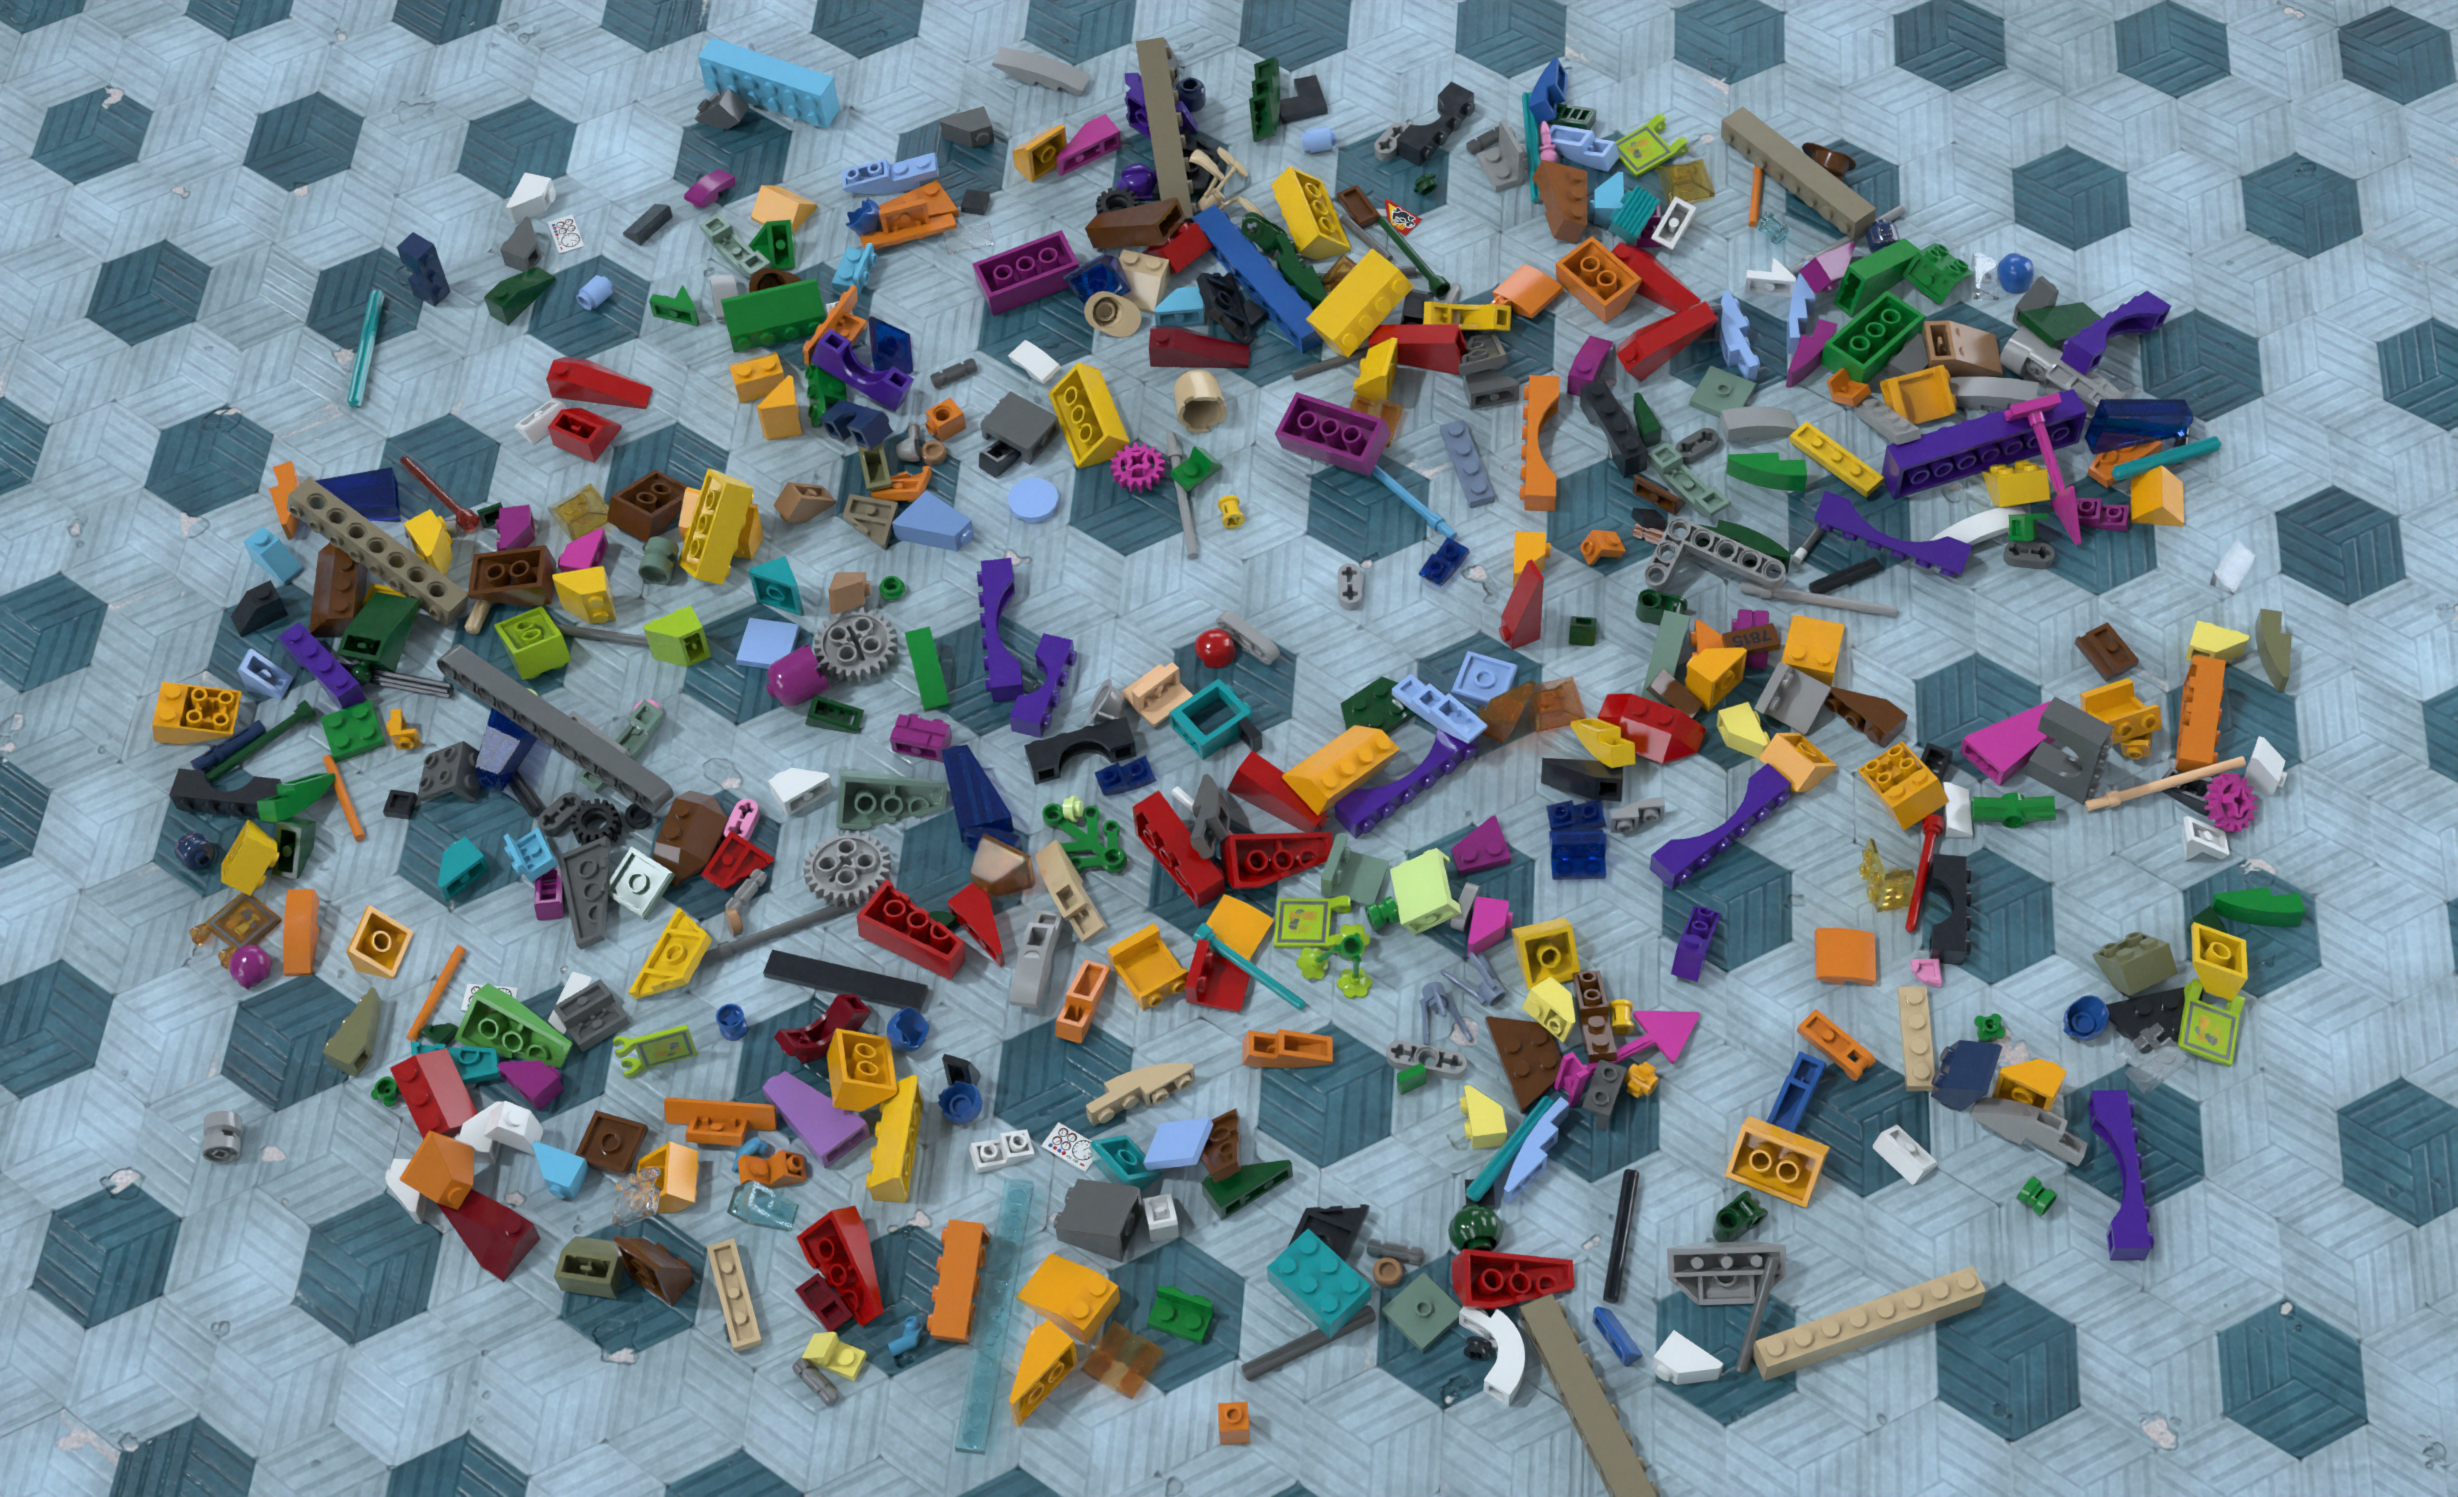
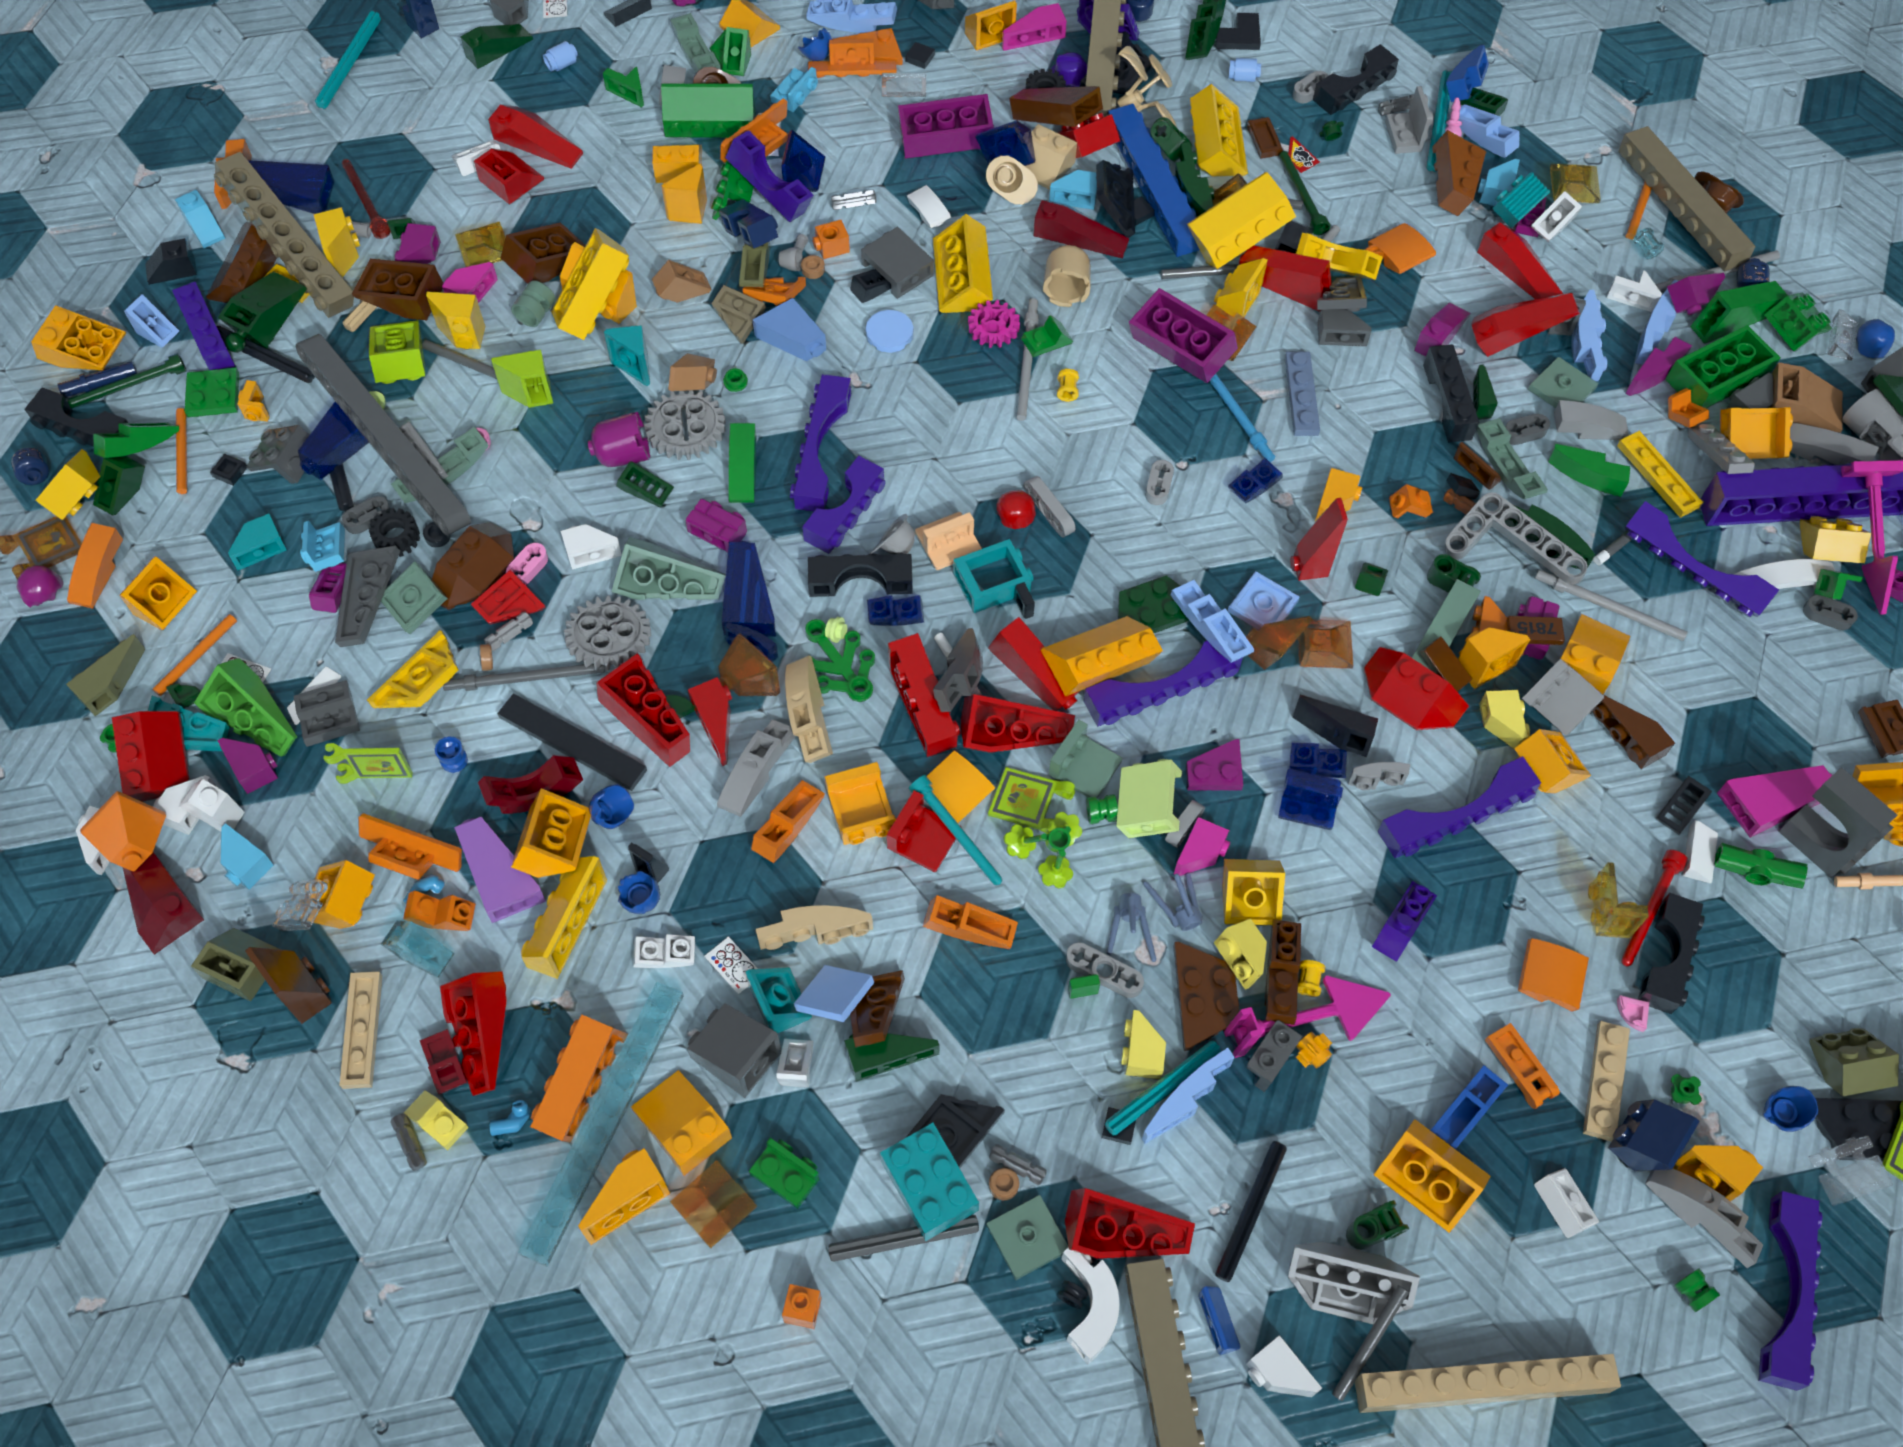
camera: 10 degrees right, 5 degrees up
reddish brown plate [575,1110,649,1178] -> none
light blue tile [736,618,800,669] -> none
dark grey bar [1340,214,1393,262] -> none
dark green plant [1448,1203,1504,1252] -> none
orange arch [1520,375,1560,511] -> none
orange slope [1555,236,1642,324] -> none
yellow slope [1571,717,1635,768] -> none
lime flag [1616,113,1688,178] -> none
black axle [1808,557,1880,594] -> none
light orange slope [1857,741,1950,831] -> none

